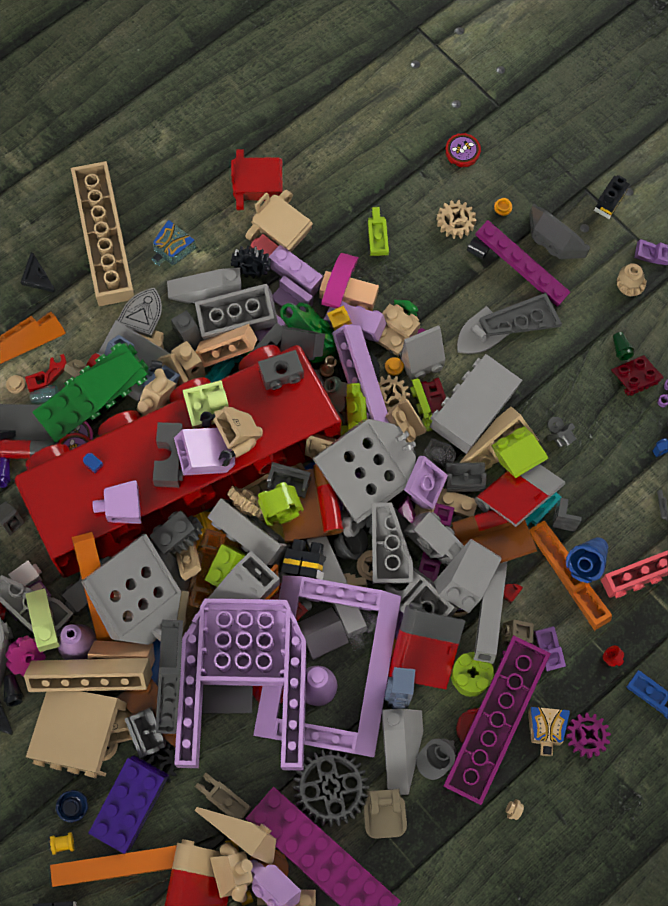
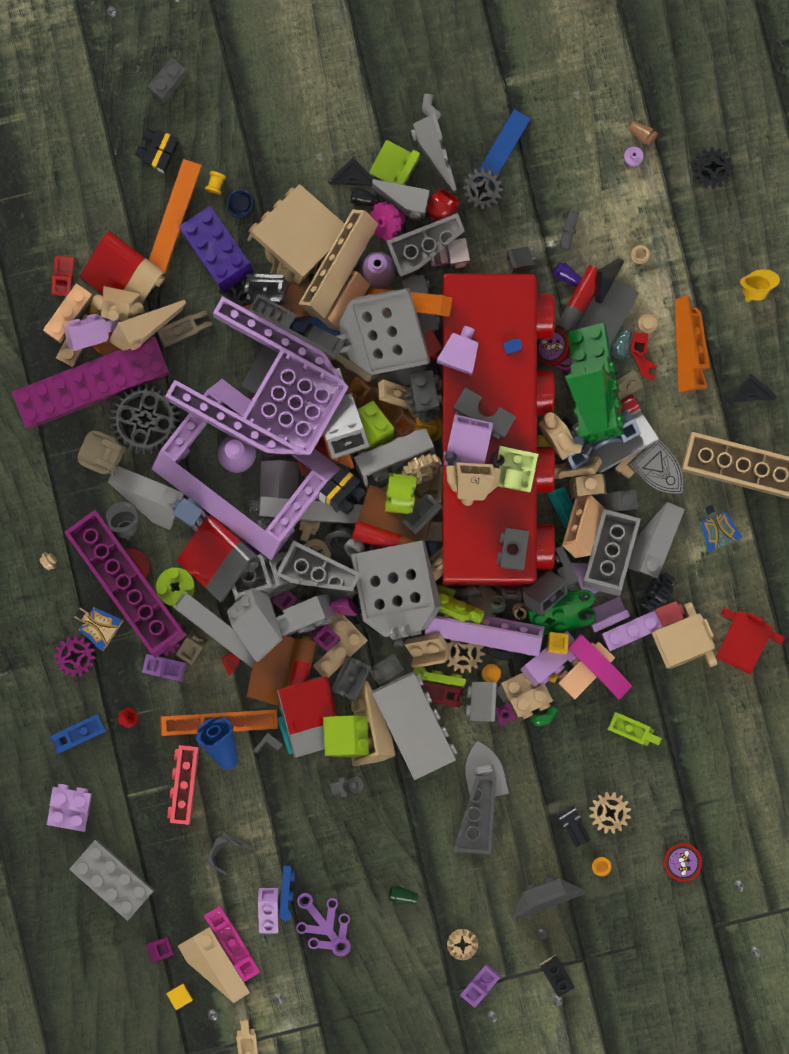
camera: 120 degrees right, 15 degrees up
yellowish green slope [25,588,60,652] -> none
lavender plate [404,456,448,510] -> none
magenta plate [475,220,570,307] -> none
dark red hinge [611,355,664,396] -> none
tan cone [619,264,644,288] -> none

